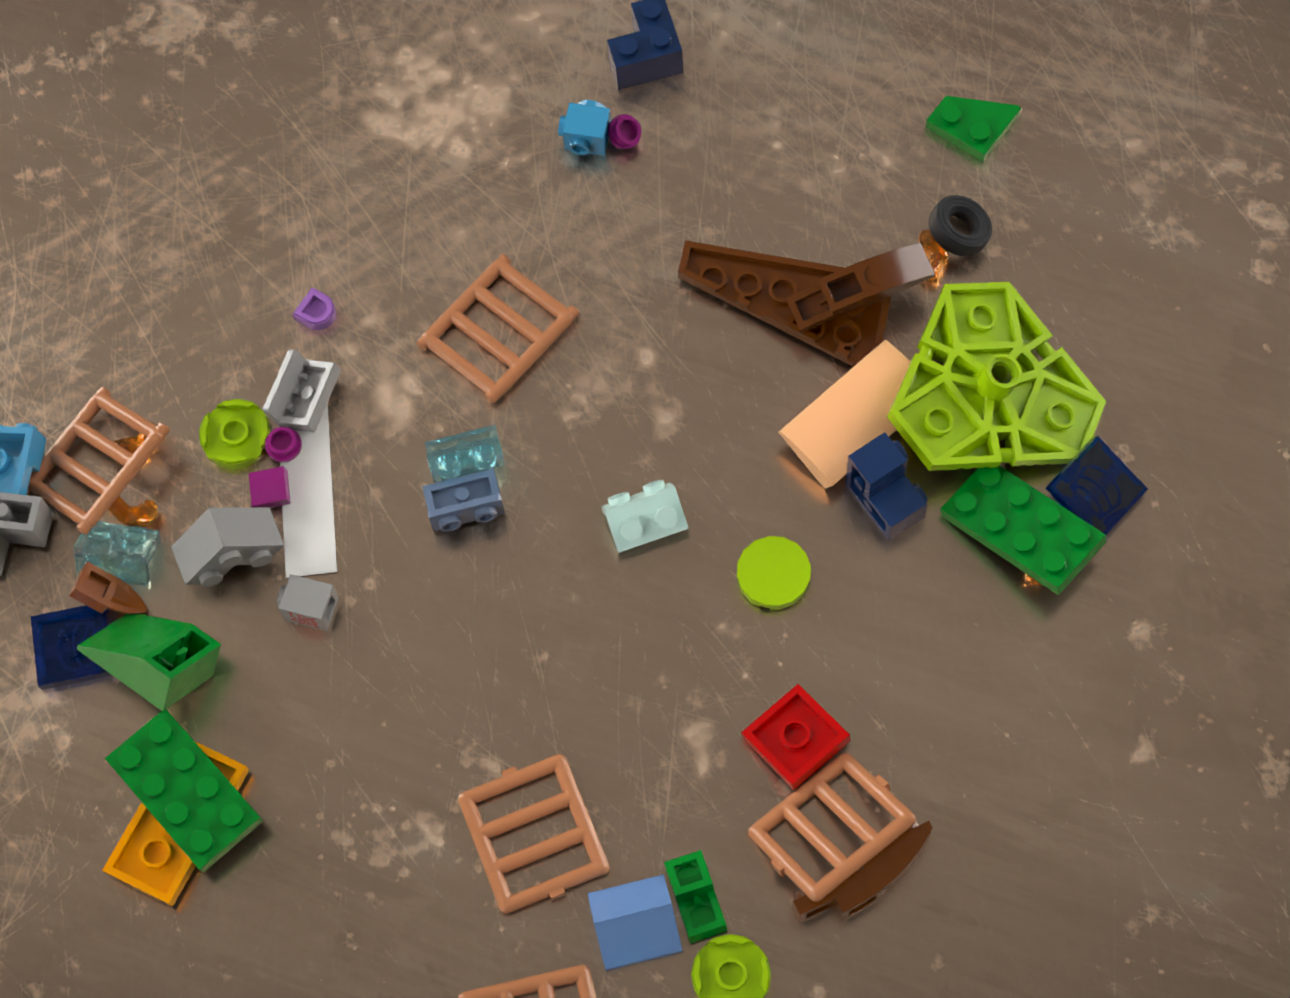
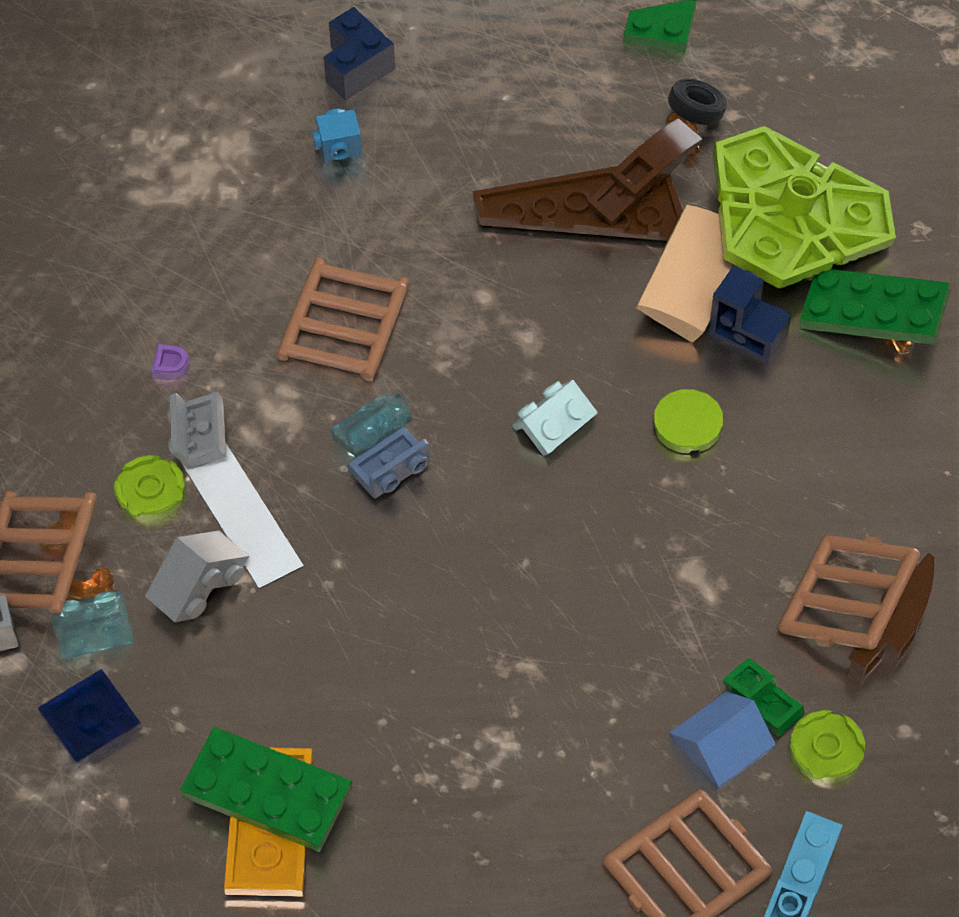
camera: 30 degrees left, 10 degrees down
dark orange plate [69,561,147,614] -> none
green slope [77,614,221,711] -> none
magenta tile [249,466,291,508] -> none
magenta plate [265,427,302,463] -> none
light grey brick [276,574,339,631] -> none
nougat bar [458,754,609,914] -> none
magenta plate [608,114,642,150] -> none
red plate [741,684,851,790] -> none
tile [1045,435,1148,535] -> none

